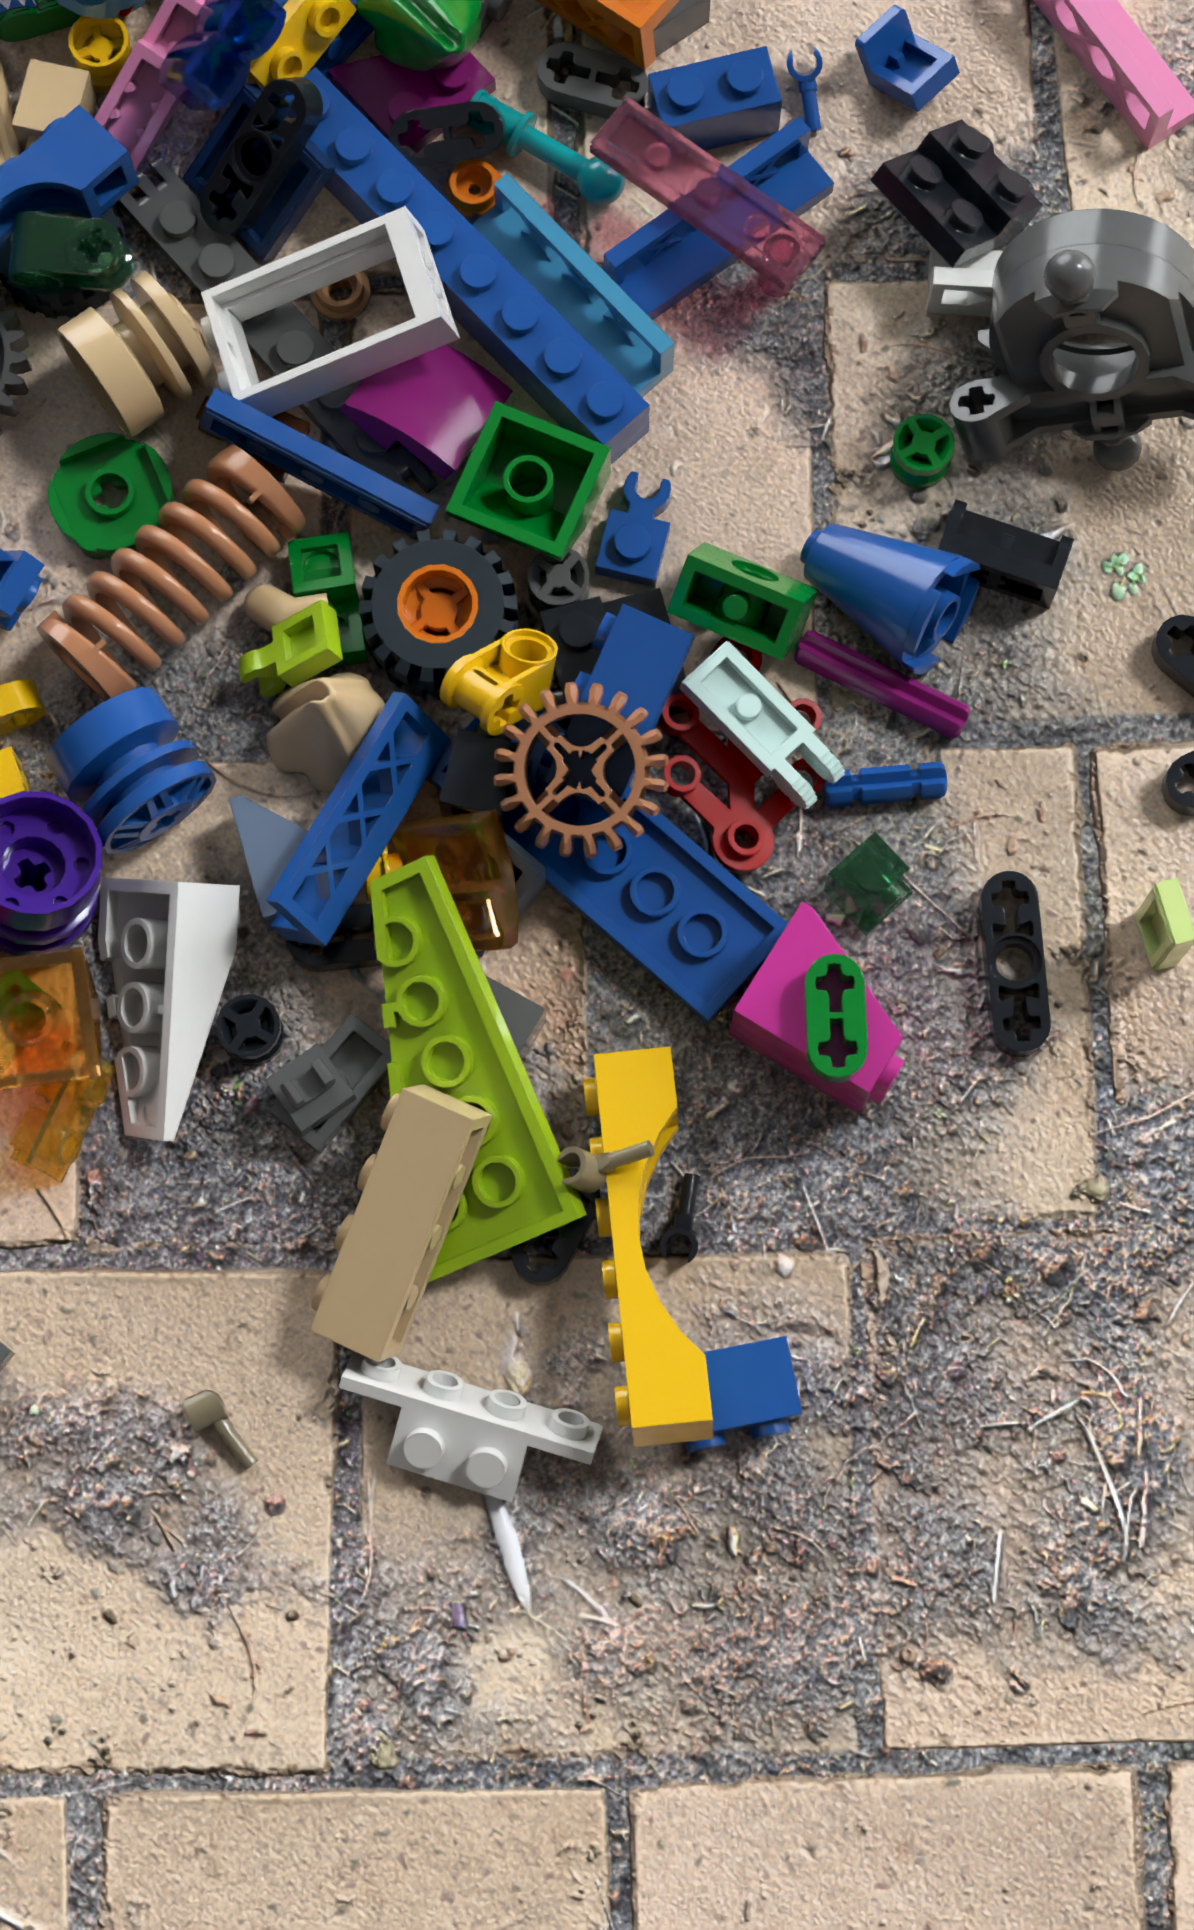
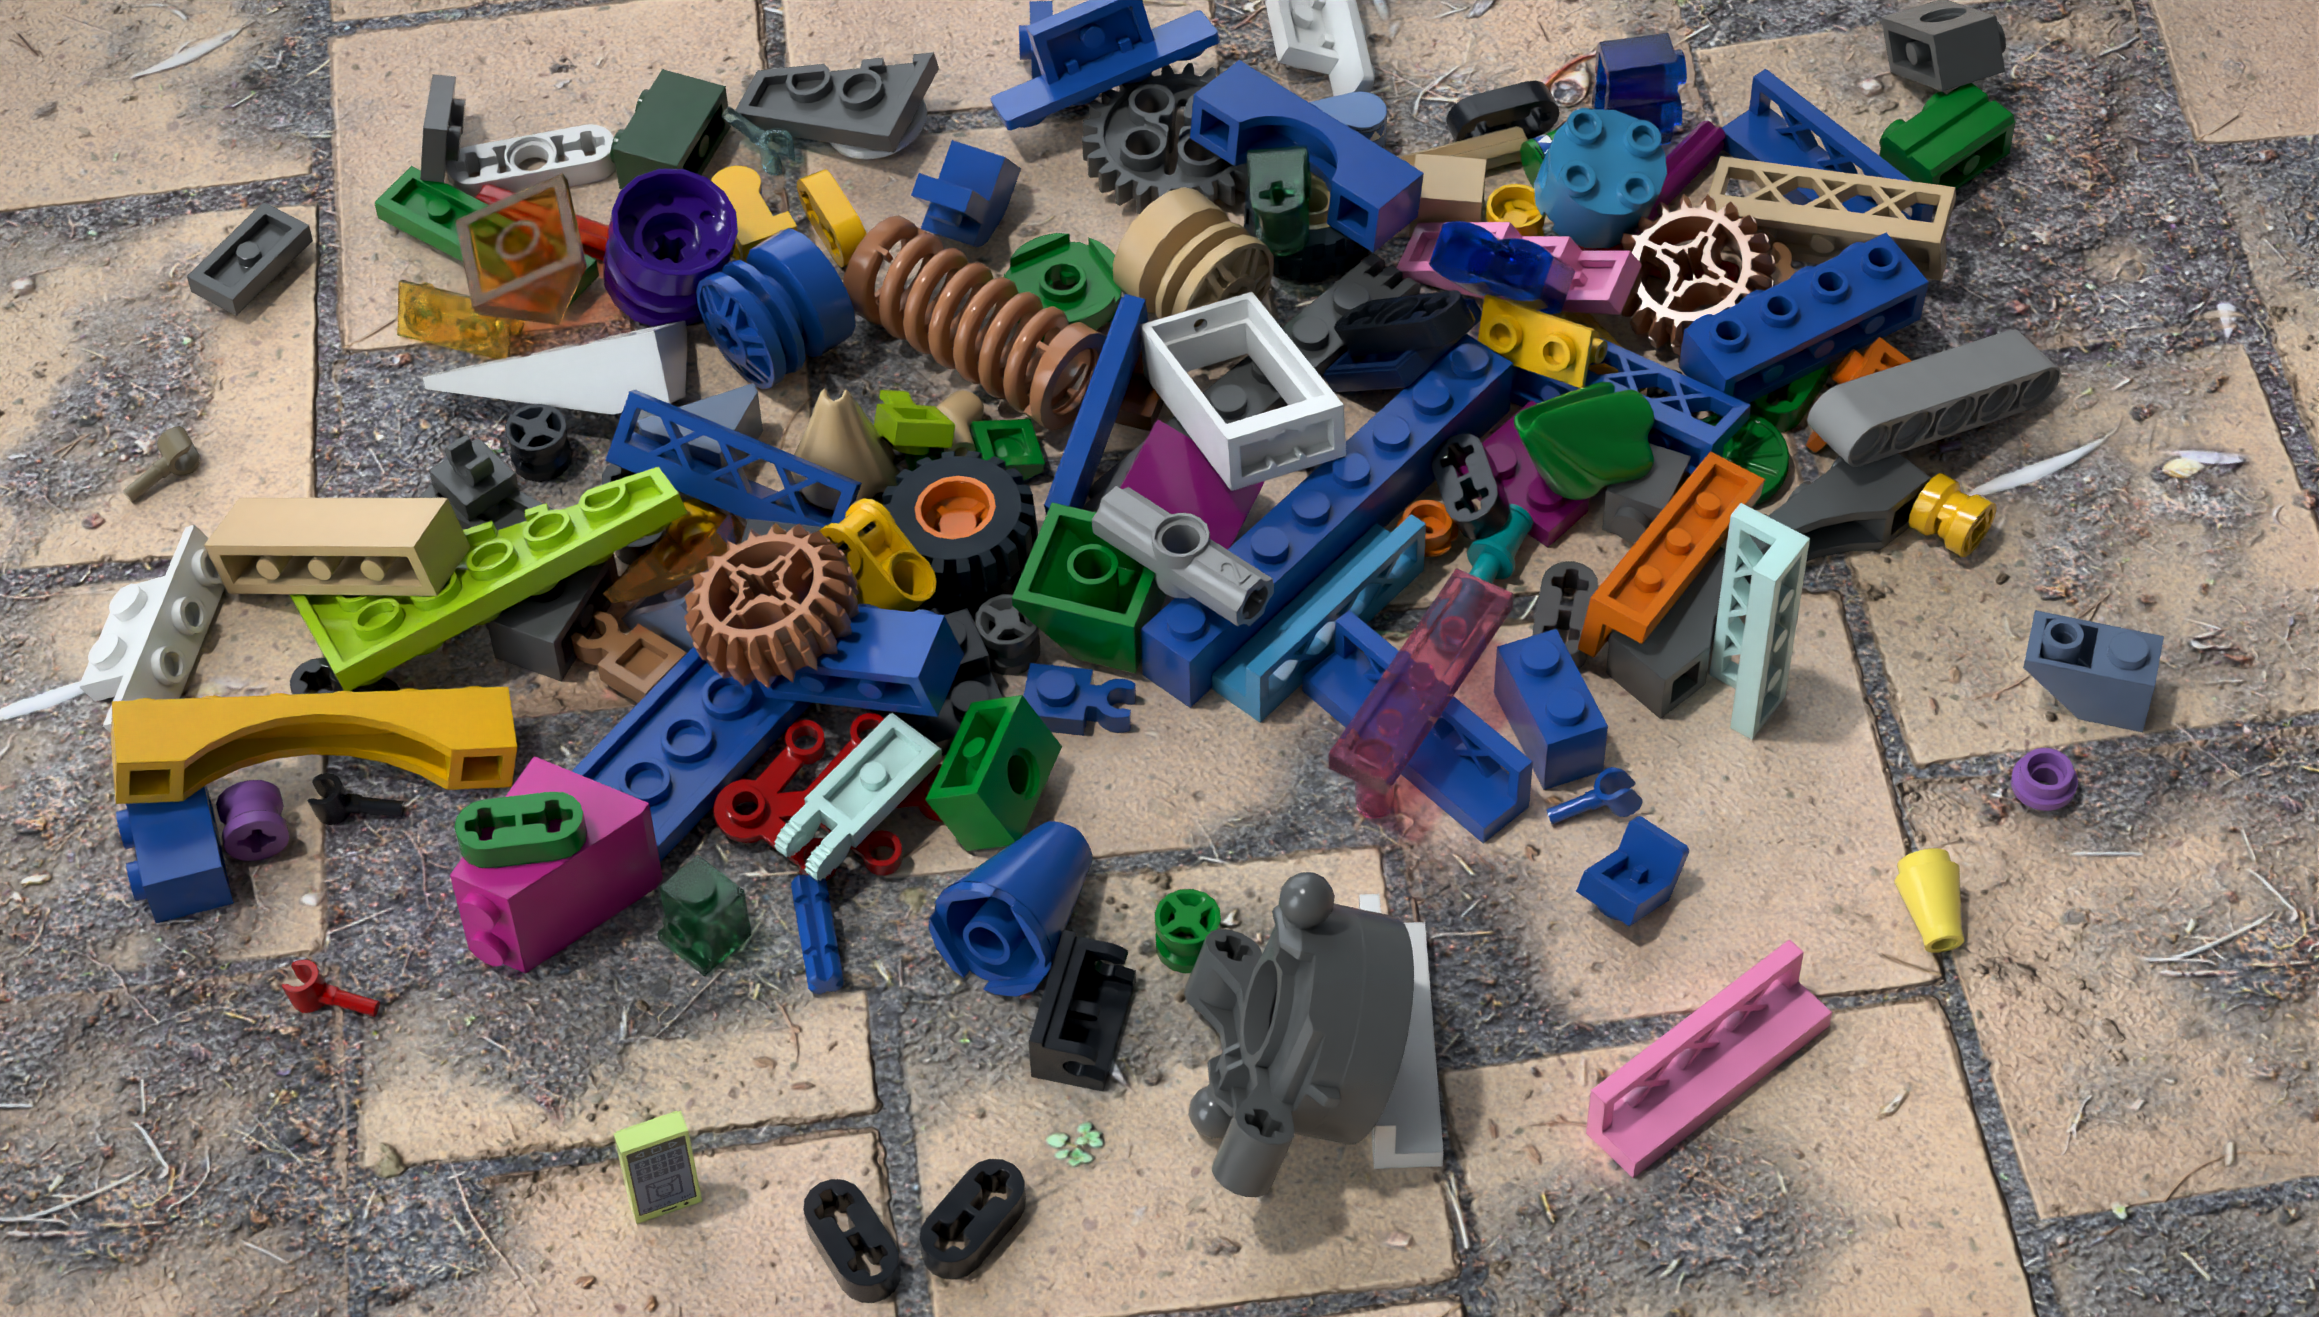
camera: 85 degrees right, 25 degrees down
dark tan hand [557,1140,654,1193] -> none
magenta axle [794,630,970,738] -> none
black plate [870,119,1043,268] -> none
black beam [978,871,1051,1057] -> none
none -> medium lavender wheel [216,780,290,861]
none -> red hand [281,959,380,1017]
none -> medium nougat plate [571,611,687,703]
none -> light grey piece [1092,486,1274,626]

